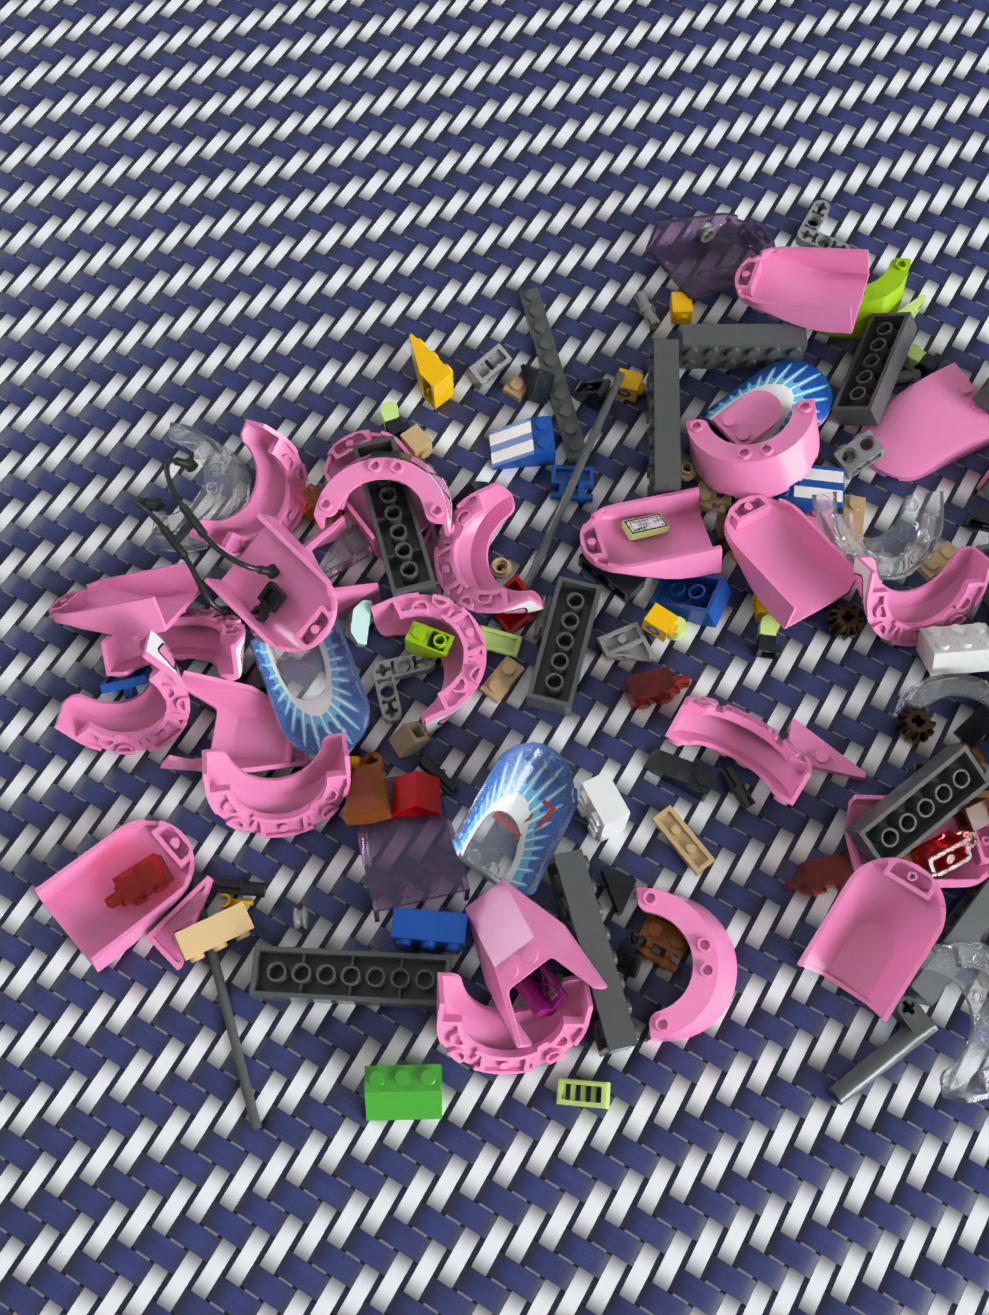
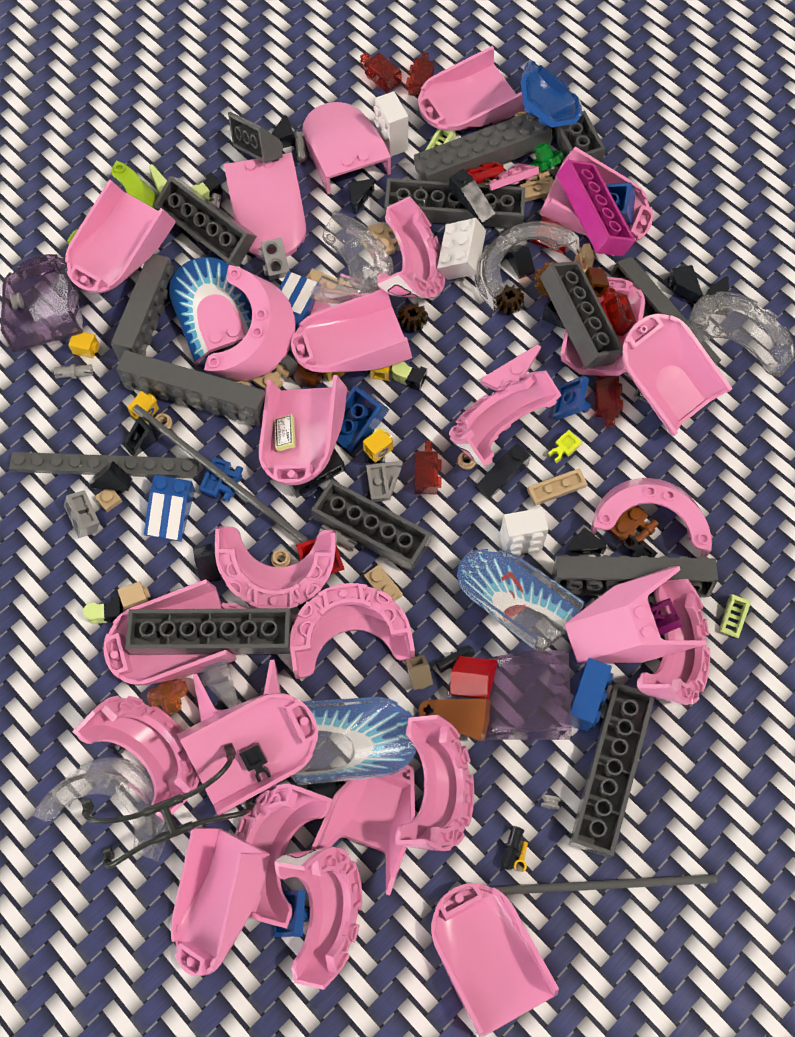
camera: 75 degrees left, 0 degrees up
clear red hinge [104,853,175,909] -> none
bright pink wing [146,876,214,970] -> none
tan brick [172,901,254,963] -> none
bright pink windscreen [314,451,452,537] -> none
light aqua slope [344,600,372,648] -> none
bright green slope [364,1064,442,1121] -> none
light grey beam [372,654,436,724] -> none
lime slope [404,621,455,659] -> none
yellow slope [409,333,454,409] -> none
yellowish green tile [480,625,523,659] -> none
pearl dark grey axle [720,765,756,810] -> none
light grey beam [795,200,851,249] -> none
dark grey axle [828,996,938,1105] -> none
none -> tan plate [155,414,172,431]
none -> neon yellow plate [548,430,582,463]
none -> blue tile [552,376,591,420]

